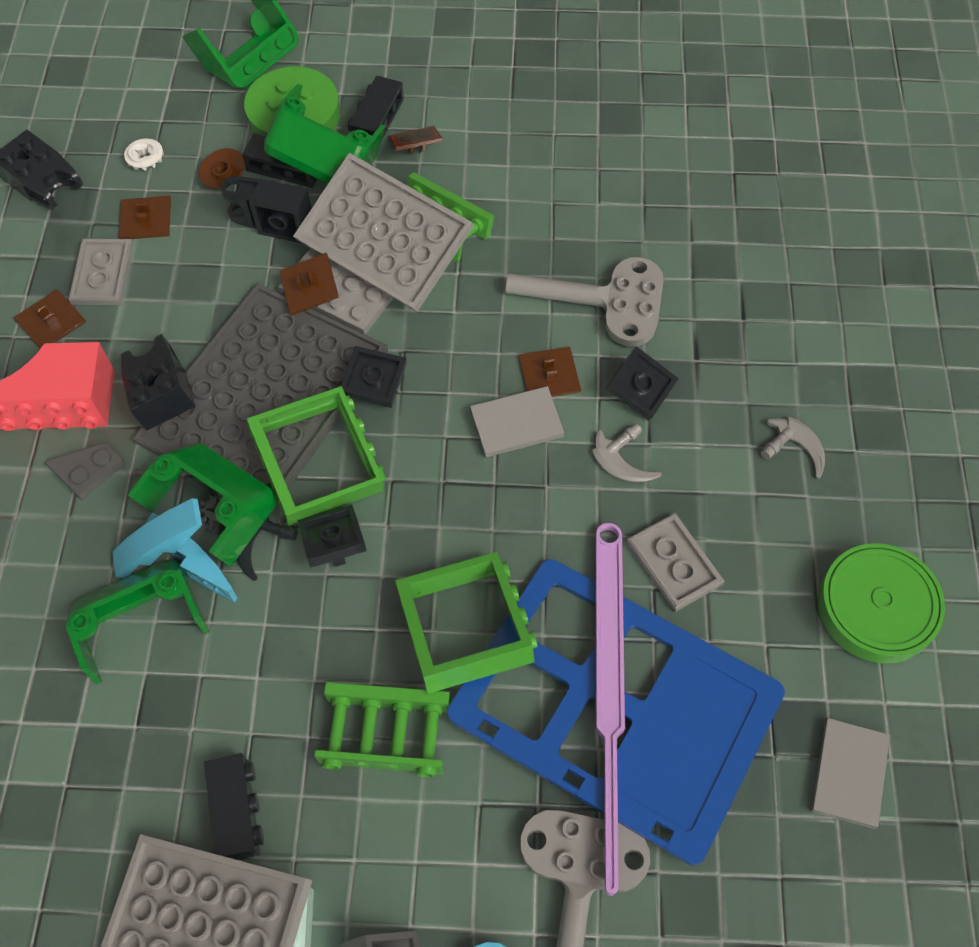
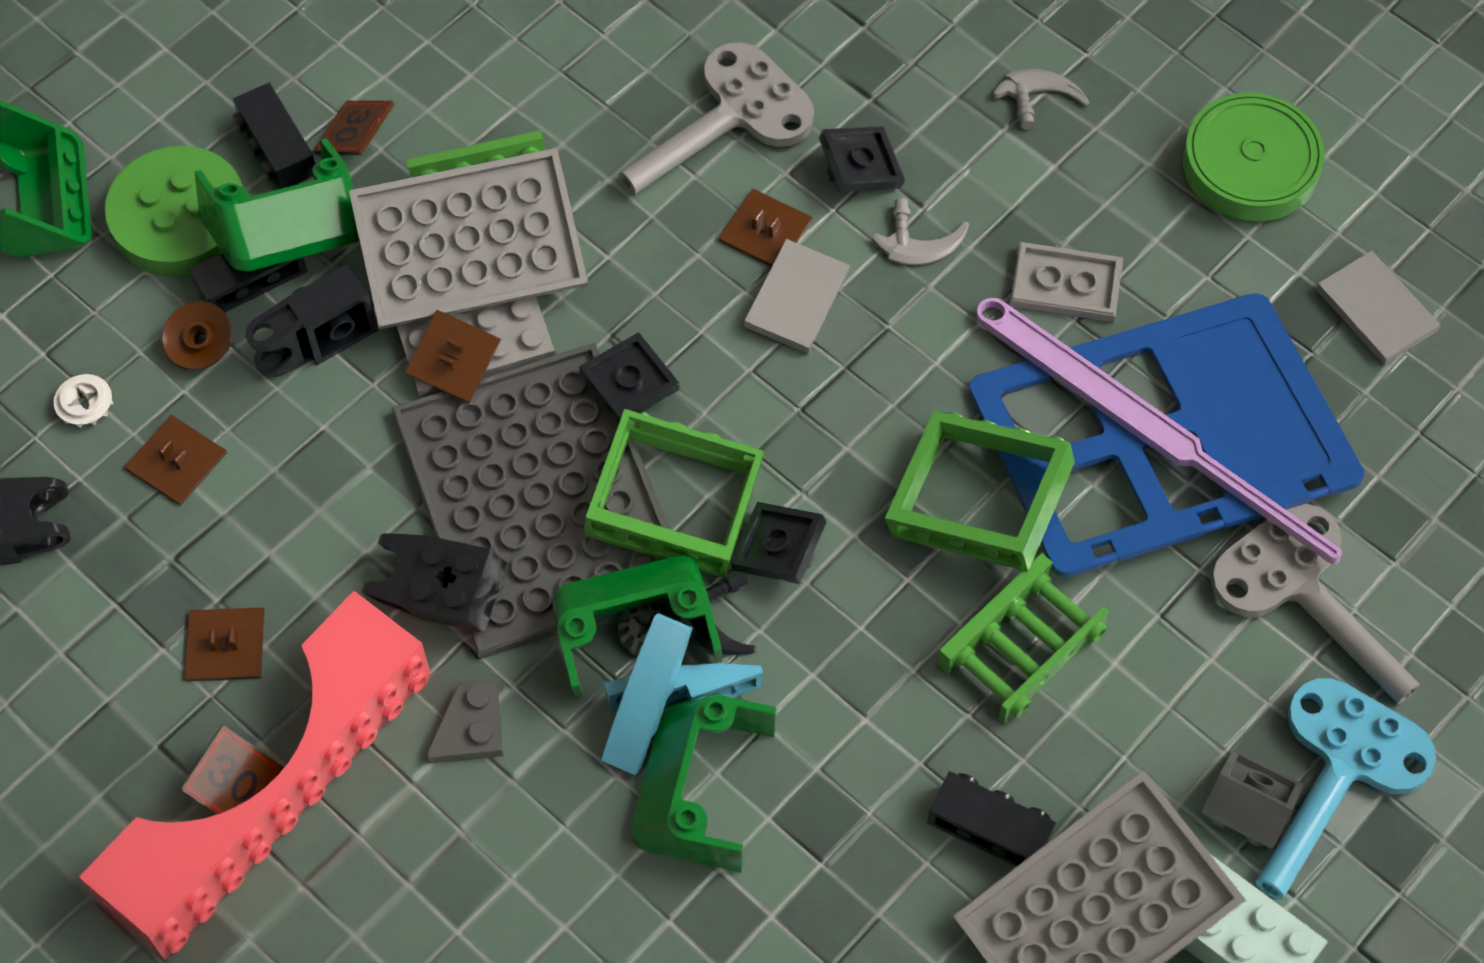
camera: 50 degrees left, 0 degrees up
light grey tile [68,239,134,306] -> none

